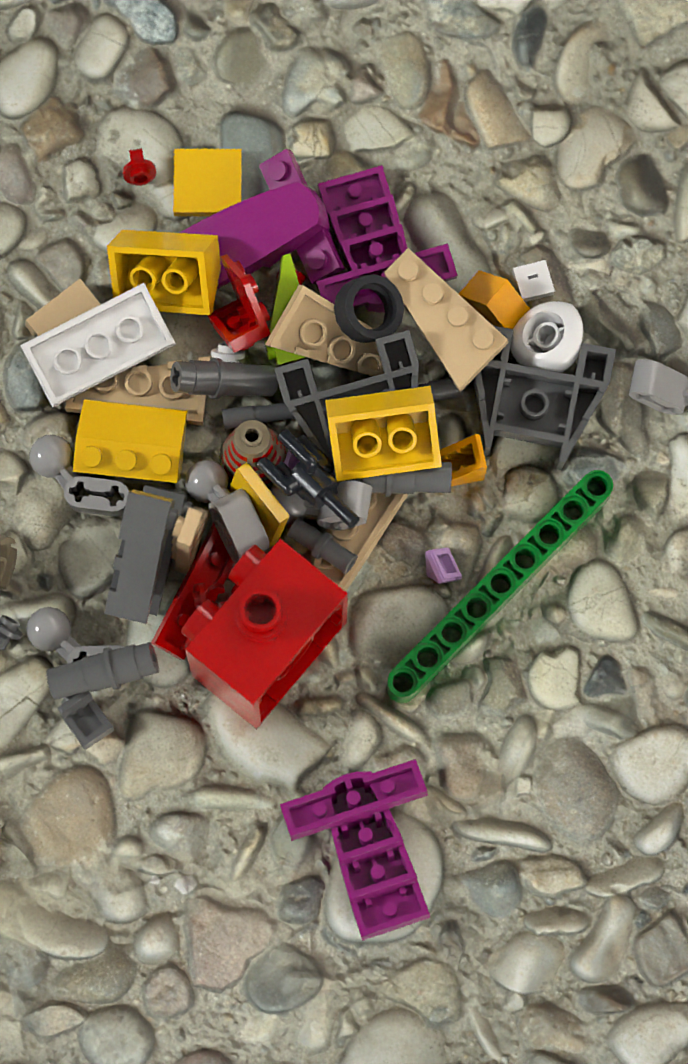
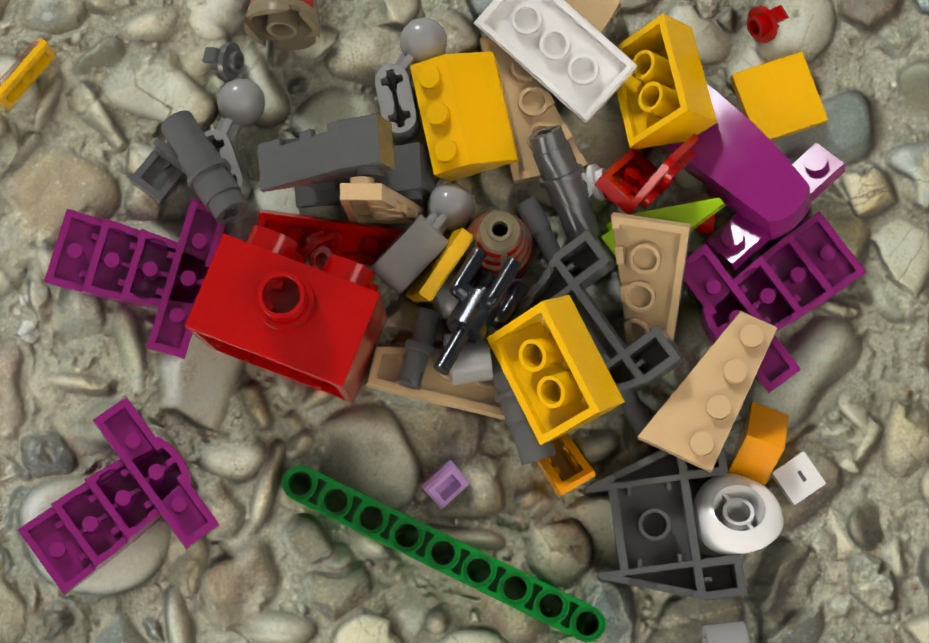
camera: 70 degrees right, 5 degrees up
black tyre [334,274,404,343] -> none
none -> magenta slope [44,198,225,360]

